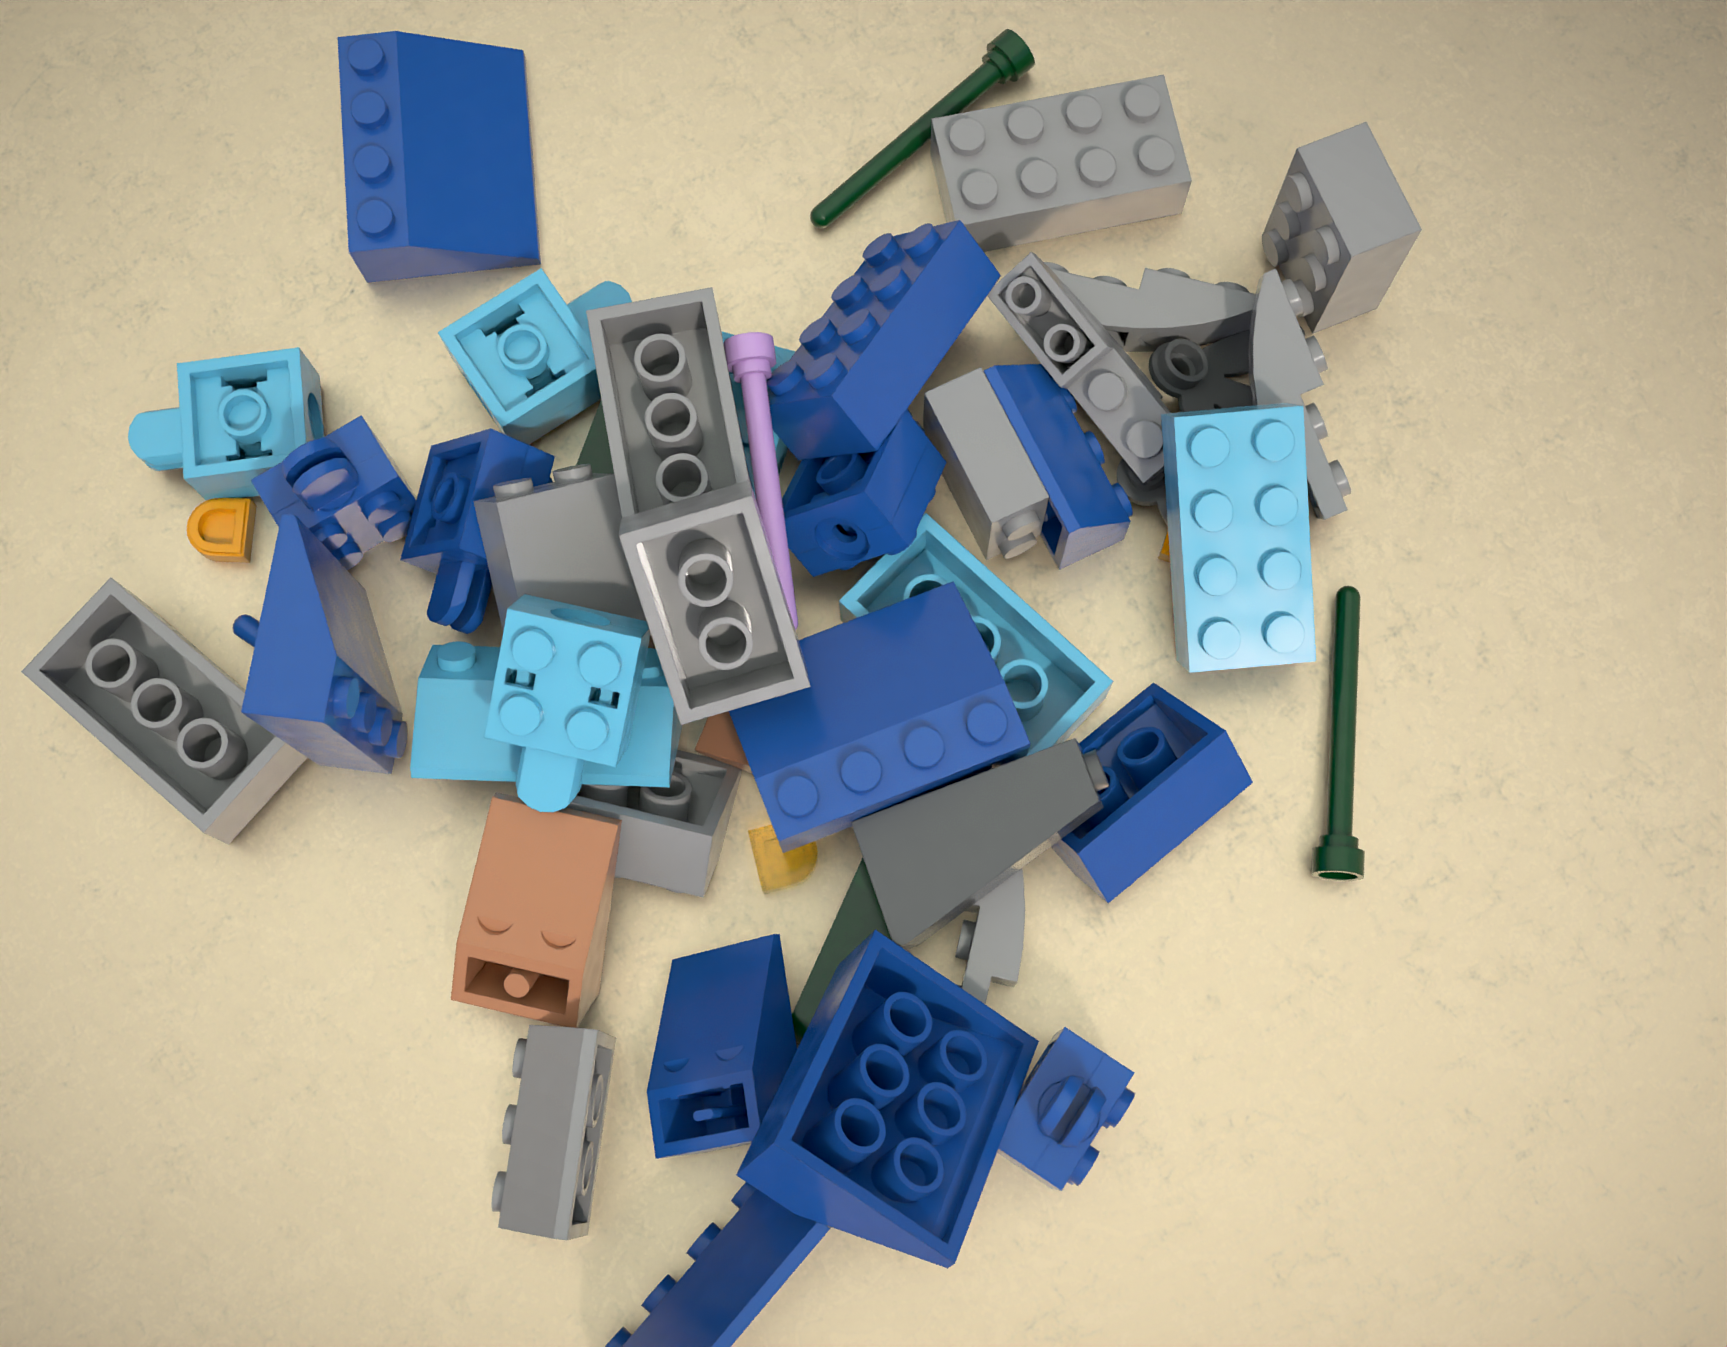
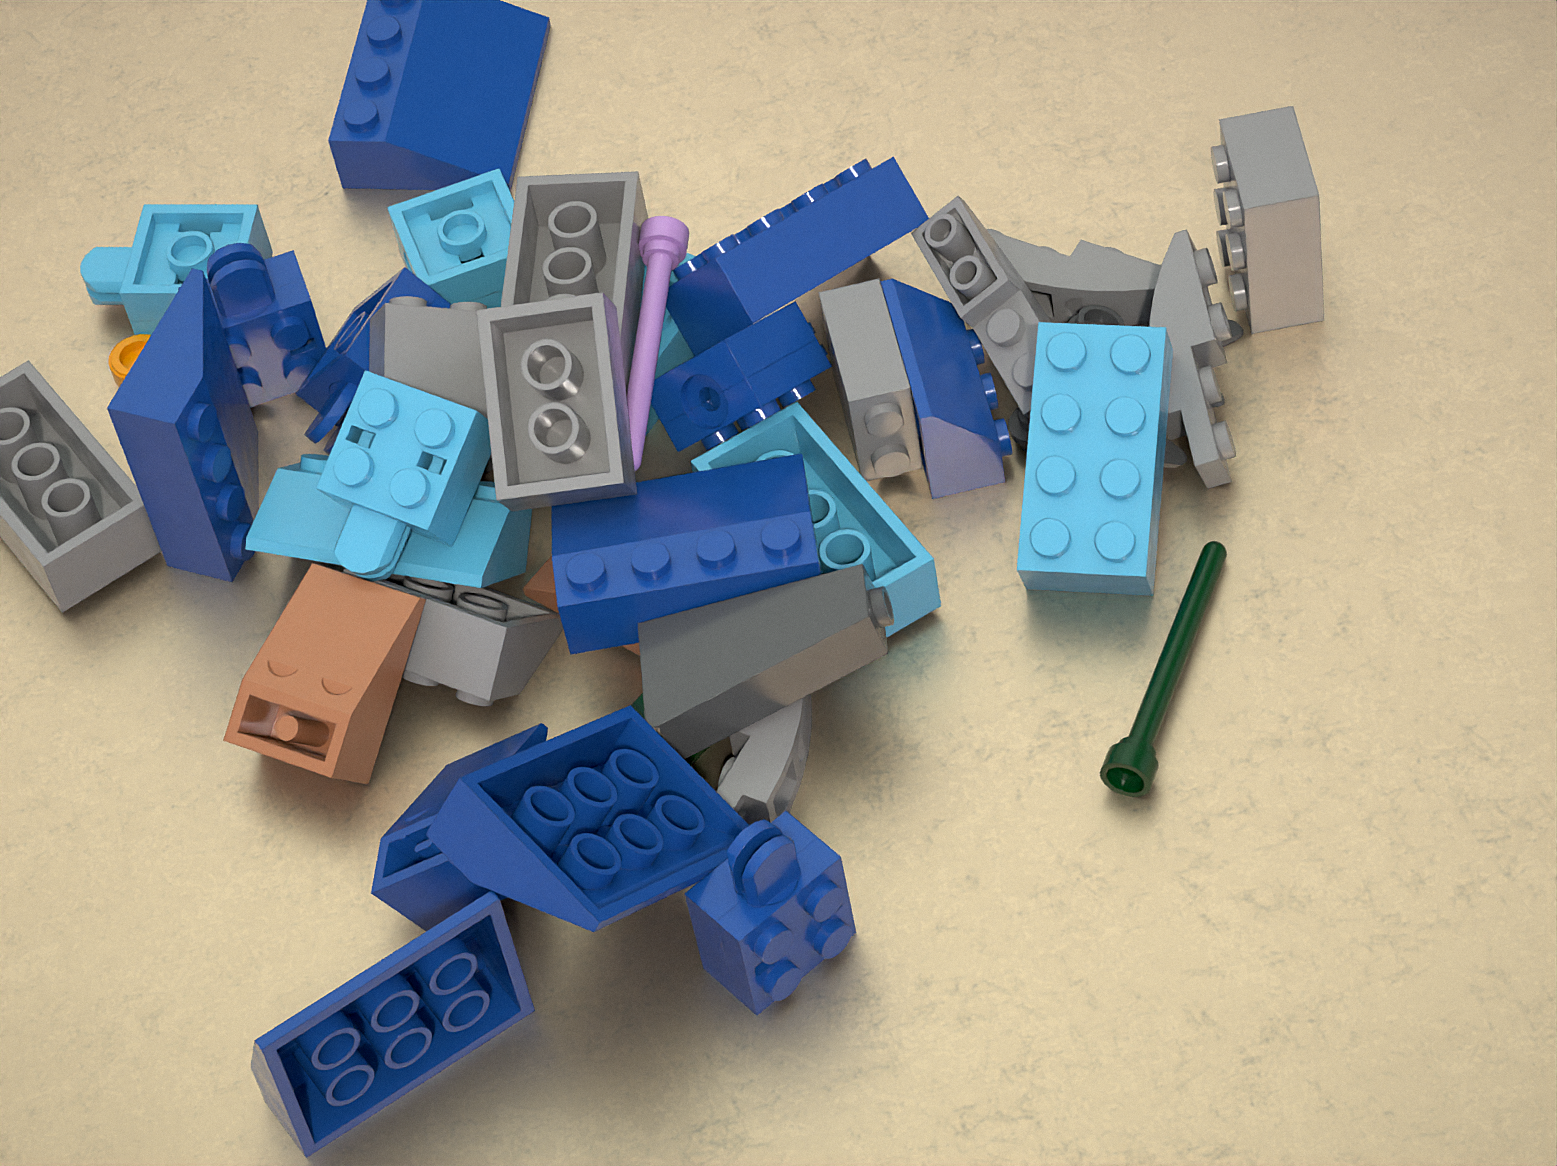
camera: 20 degrees right, 25 degrees down
light grey slope [491,1025,616,1240] -> none
clear yellow tile [748,825,818,894] -> none
dark green piece [810,29,1035,229] -> none
light grey brick [930,75,1192,252] -> none
blue slope [1051,682,1253,903] -> none

